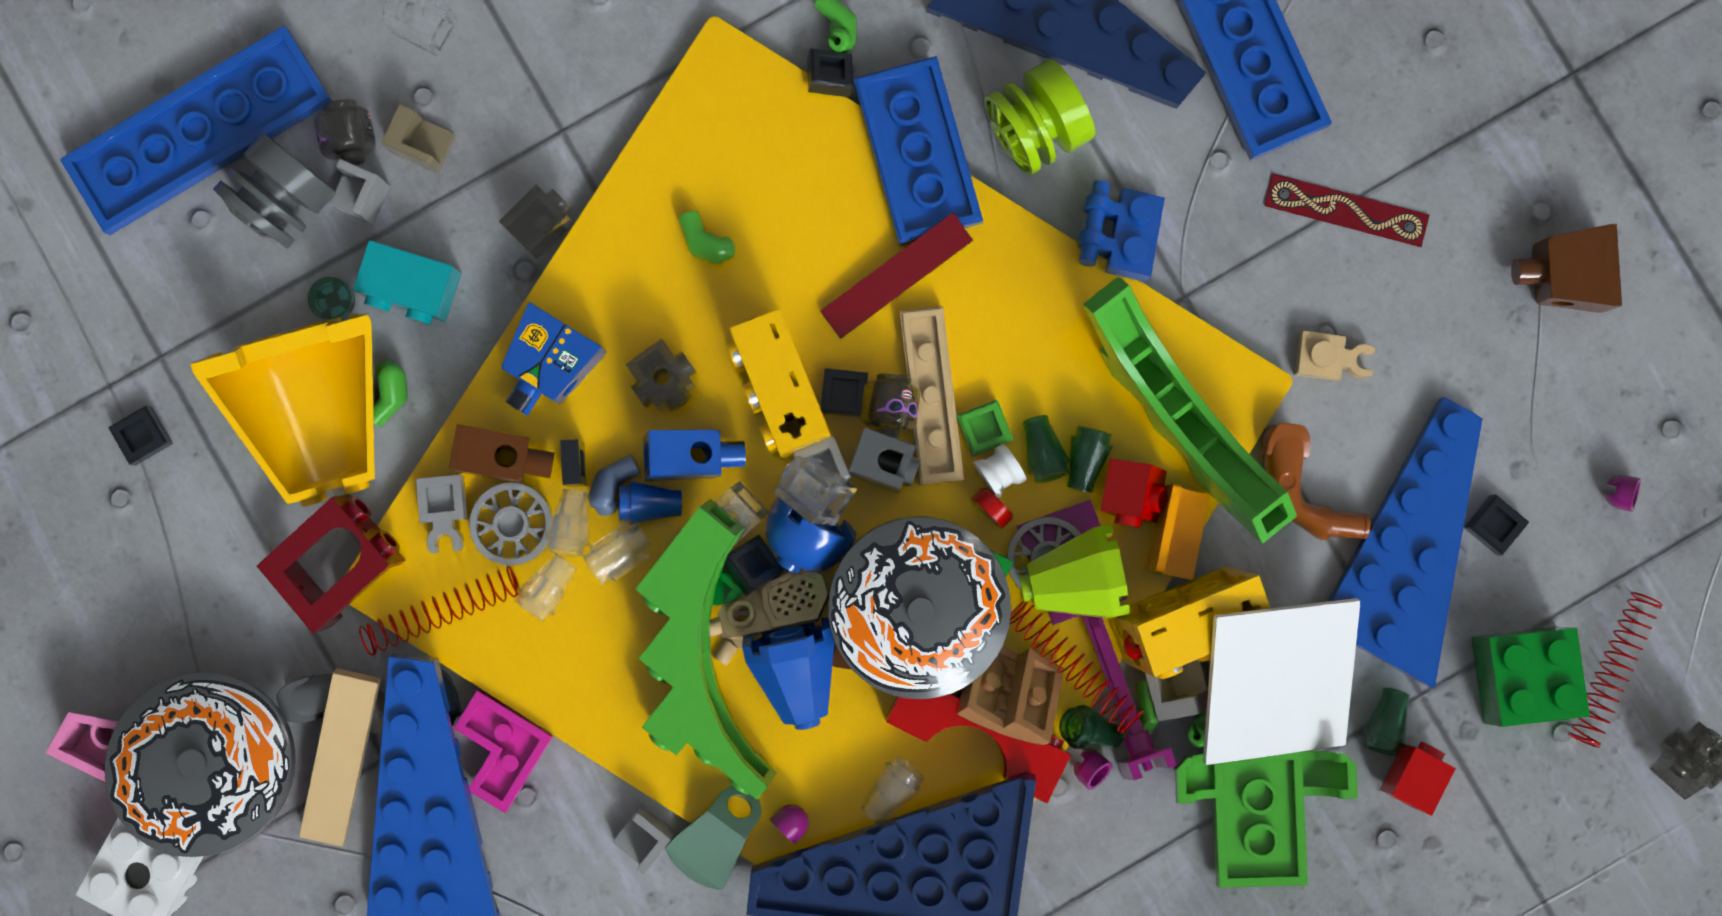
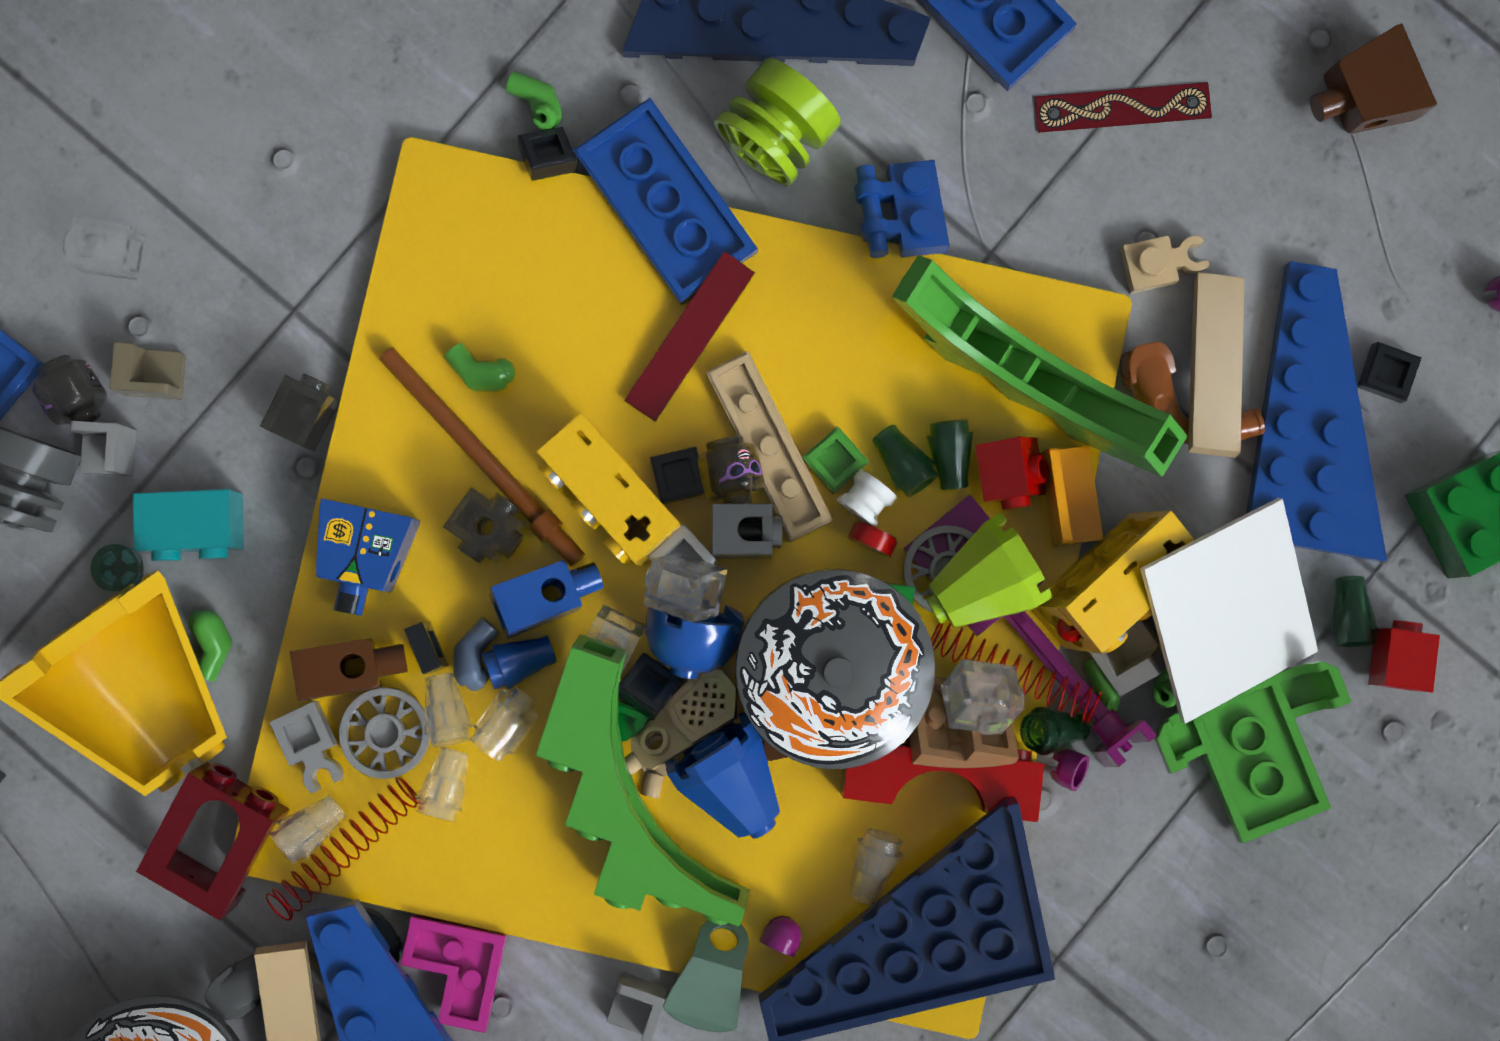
camera: 15 degrees left, 0 degrees up
none -> clear cone [269,795,346,864]
none -> dark orange bar [379,347,585,567]
none -> clear brick [941,659,1025,735]
none -> tan tile [1188,272,1245,458]

